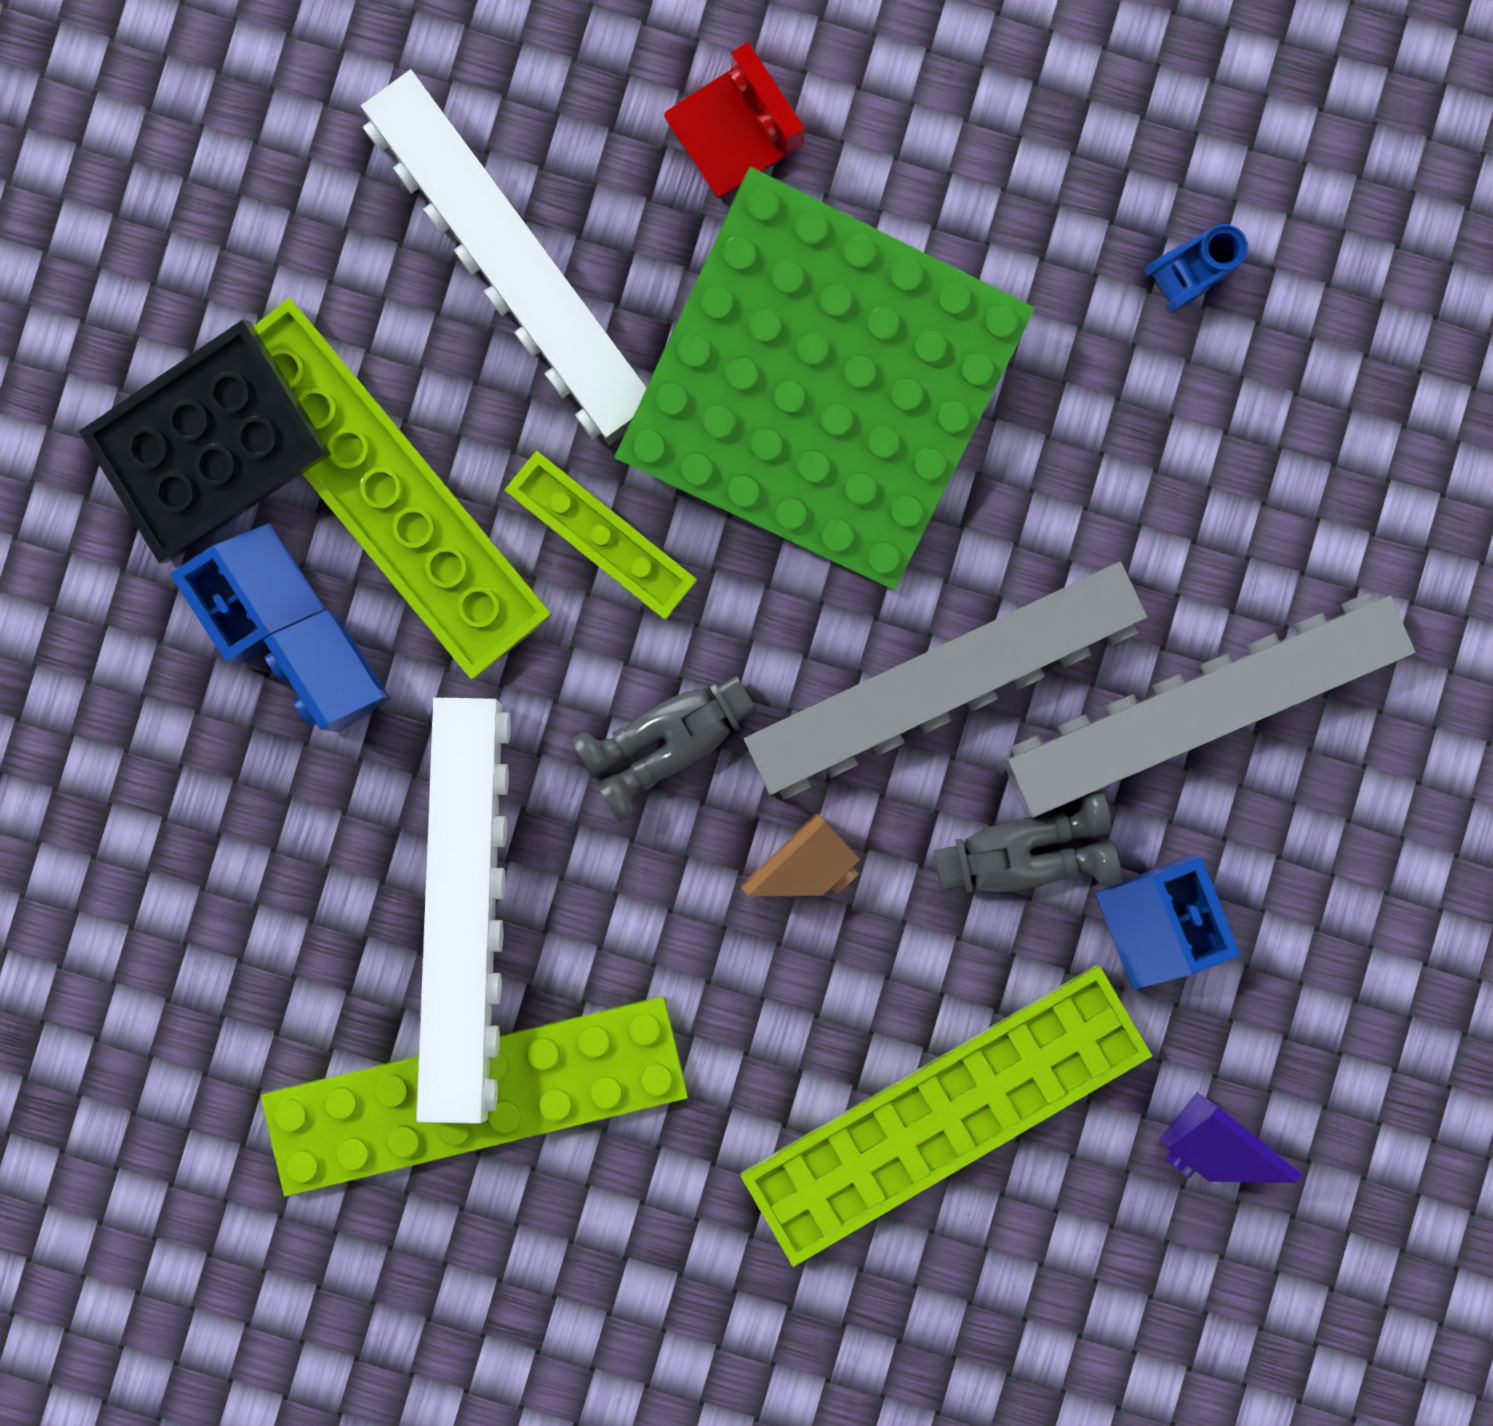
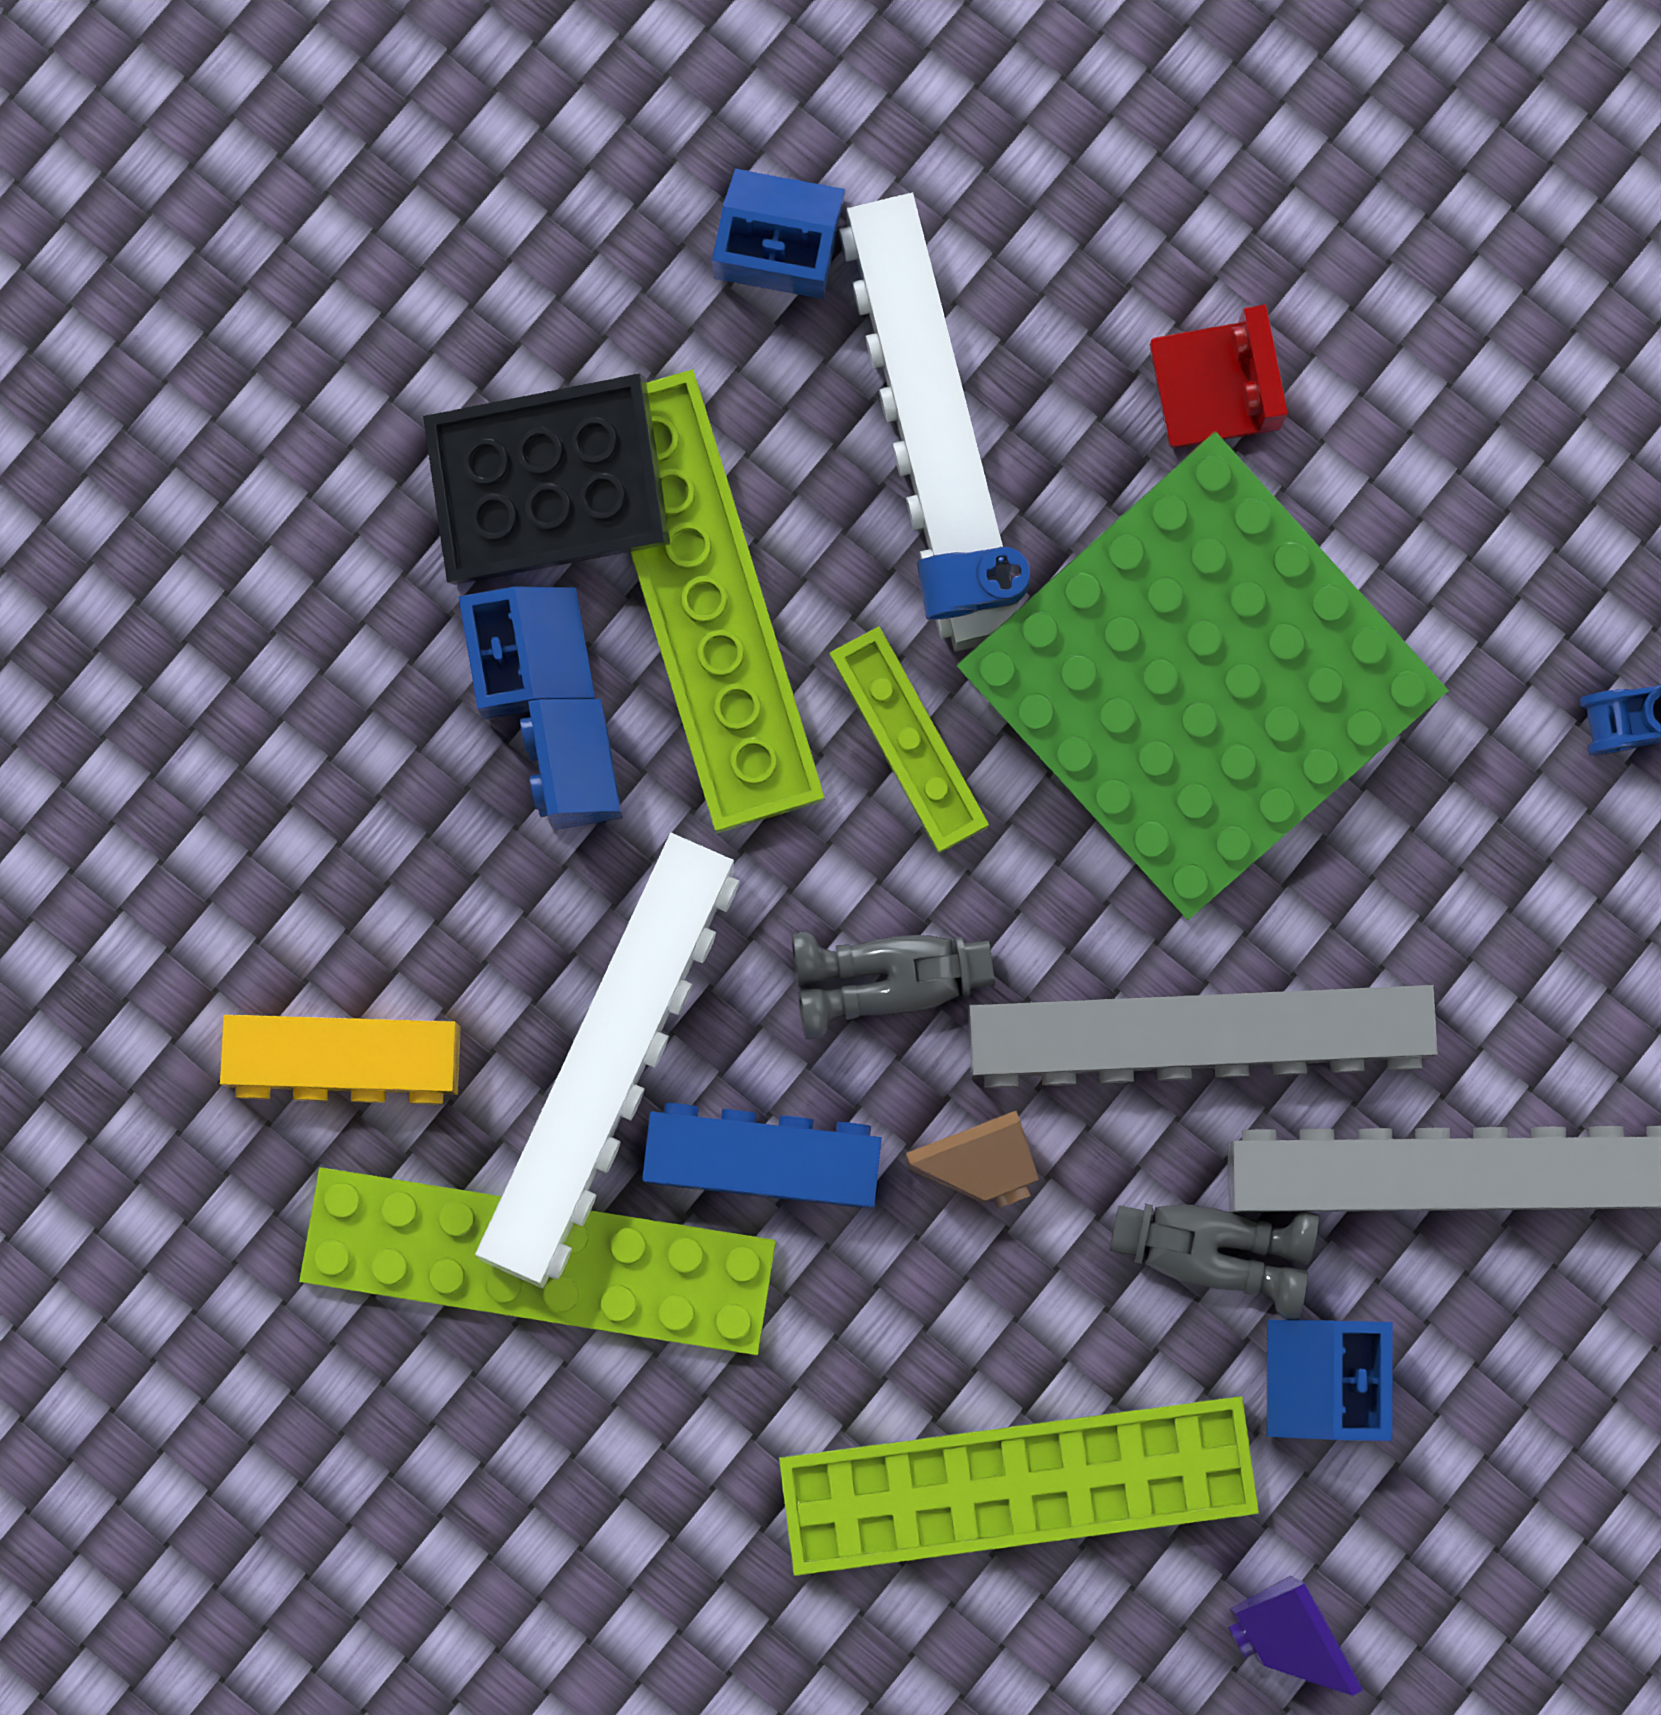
camera: 25 degrees right, 5 degrees down
none -> yellow brick [220,1015,461,1105]
none -> blue brick [642,1103,882,1209]
none -> blue slope [712,169,845,299]
none -> blue piece [917,547,1030,620]

